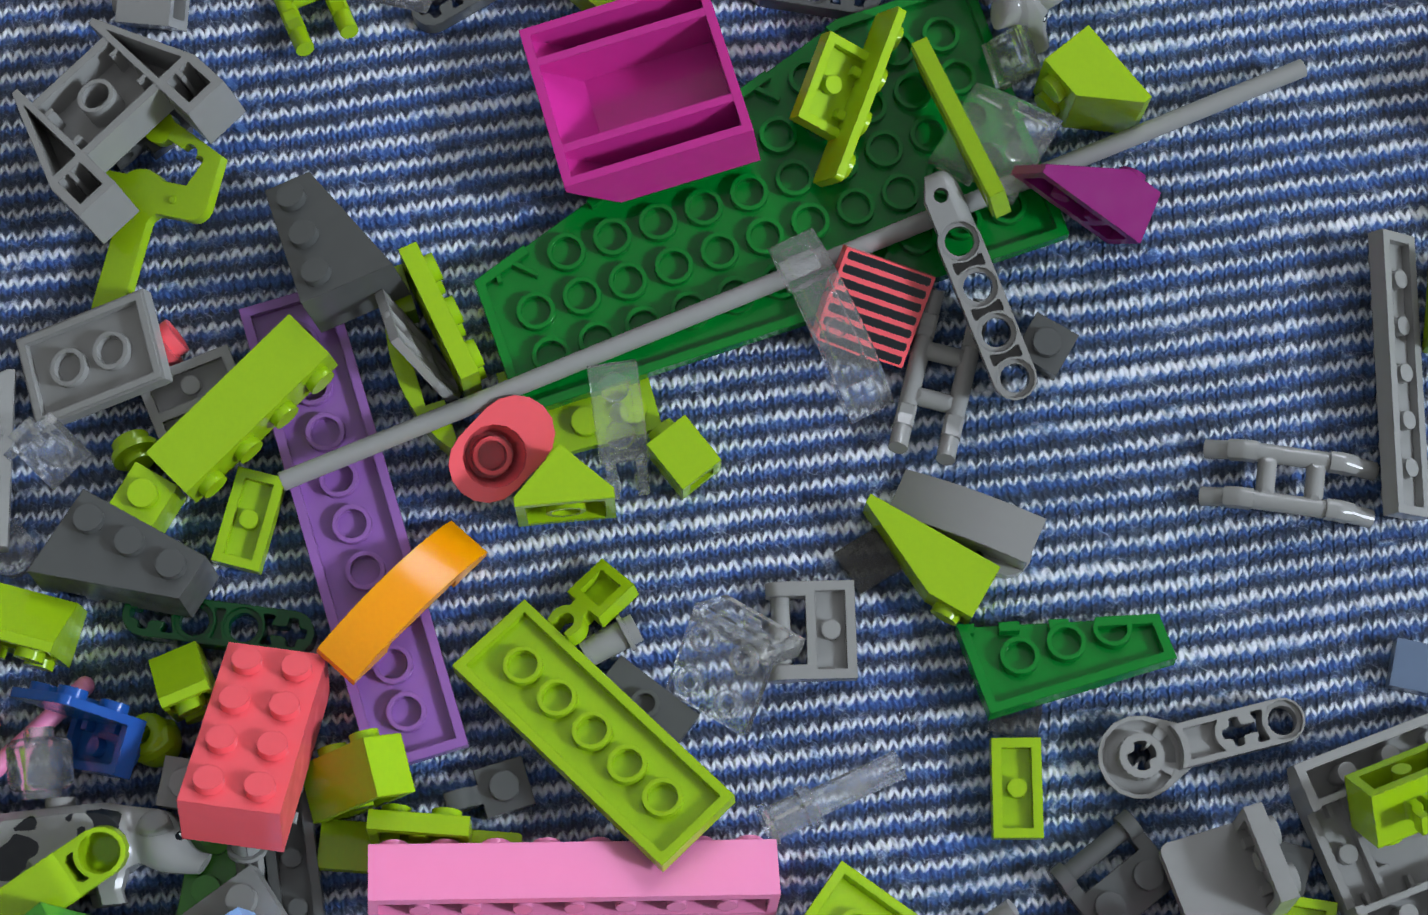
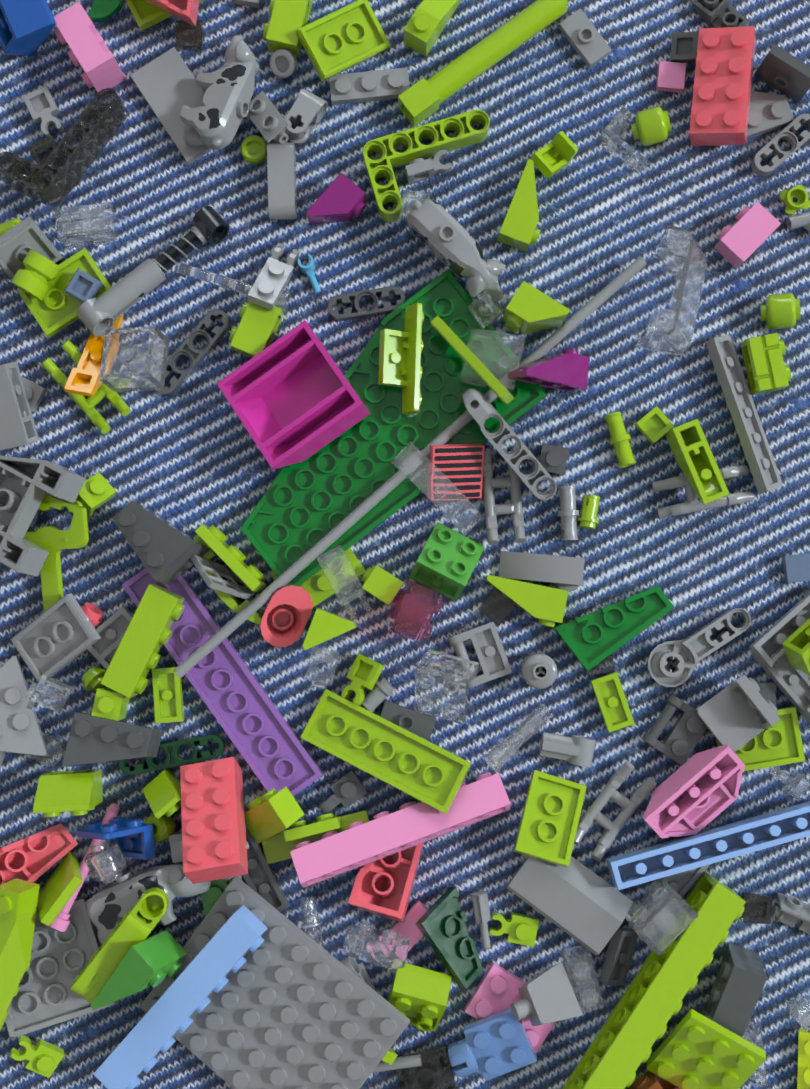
camera: 10 degrees left, 10 degrees up
light orange slope [316,520,488,685] -> none
none -> lime bracket [74,472,117,519]
none -> clear brick [305,646,341,689]
none -> clear pink brick [388,580,443,642]
none -> bright green bracket [409,523,484,602]
none -> light grey head [520,653,558,689]
none -> light grey piece [539,732,596,767]
none -> light grey pin [558,486,579,541]
none -> lime pin [577,494,600,530]
none -> lime pin [604,412,636,468]
none -> clear windscreen [634,225,708,355]
none -> lime plate [635,406,674,445]
none -> lime slope [665,419,730,505]

